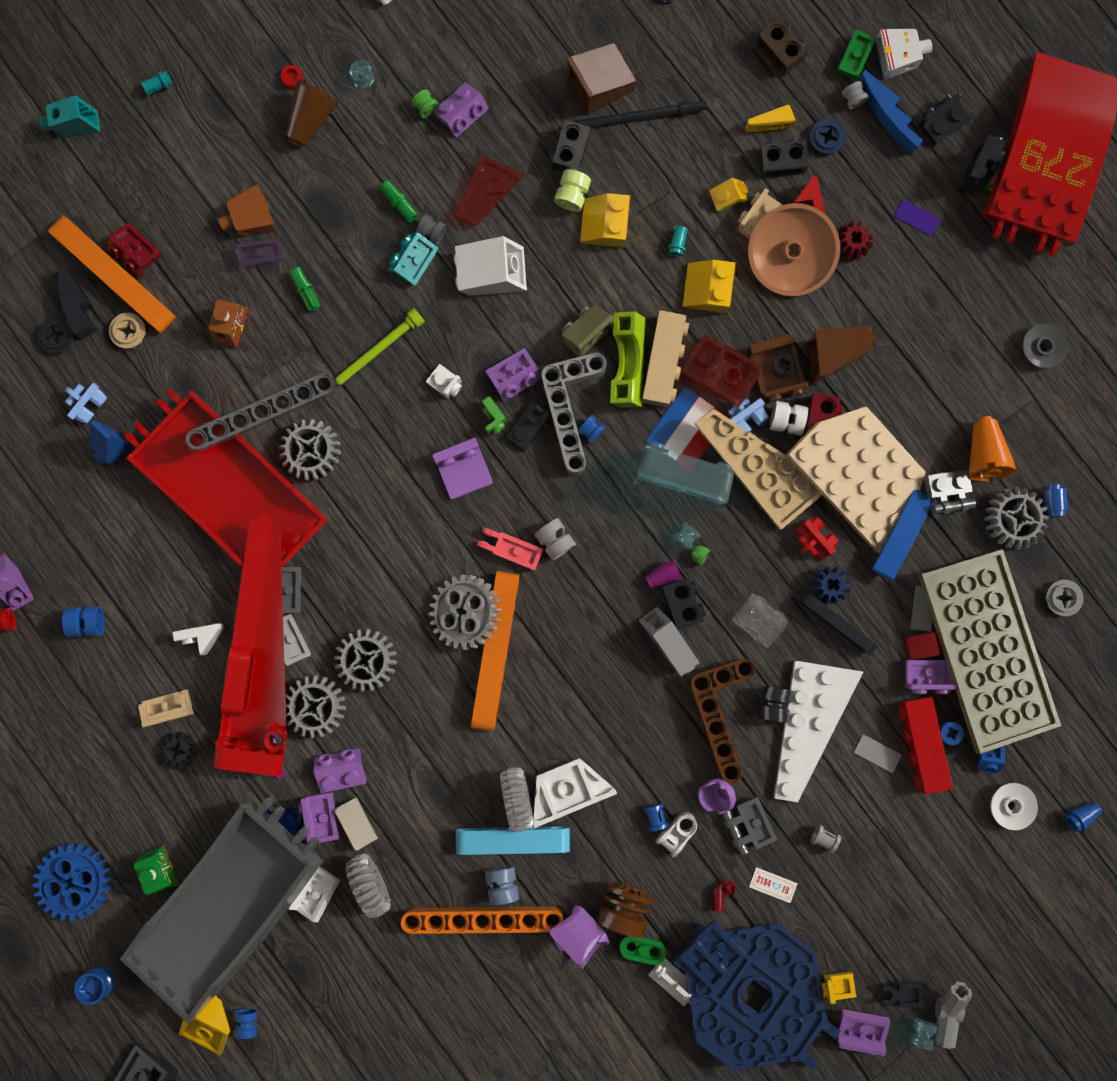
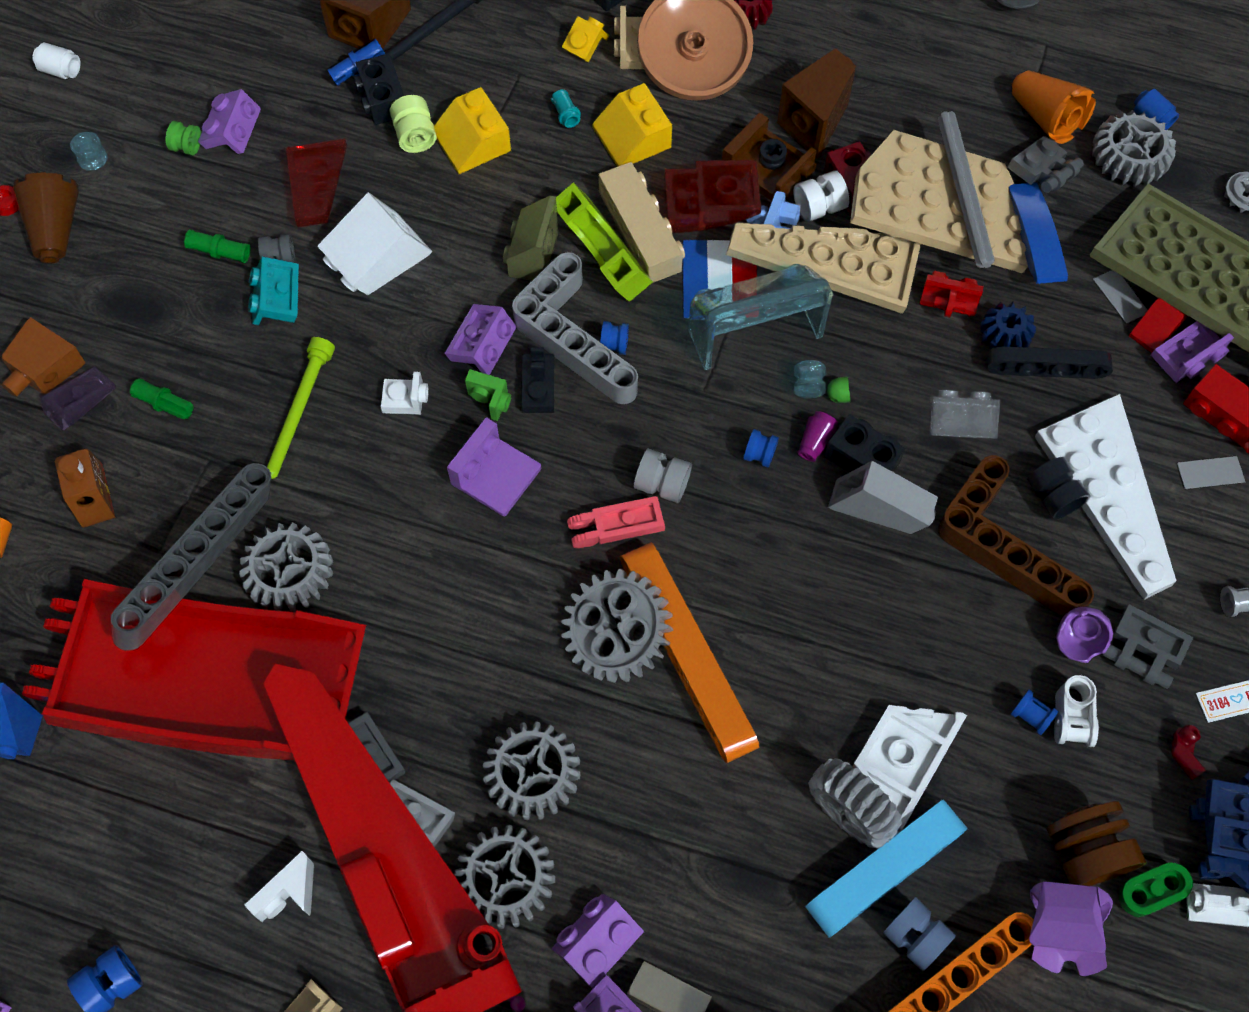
camera: 35 degrees left, 20 degrees down
none -> blue pin [327,38,385,86]
none -> blue wheel [744,429,779,468]
none -> light grey axle [938,111,995,268]

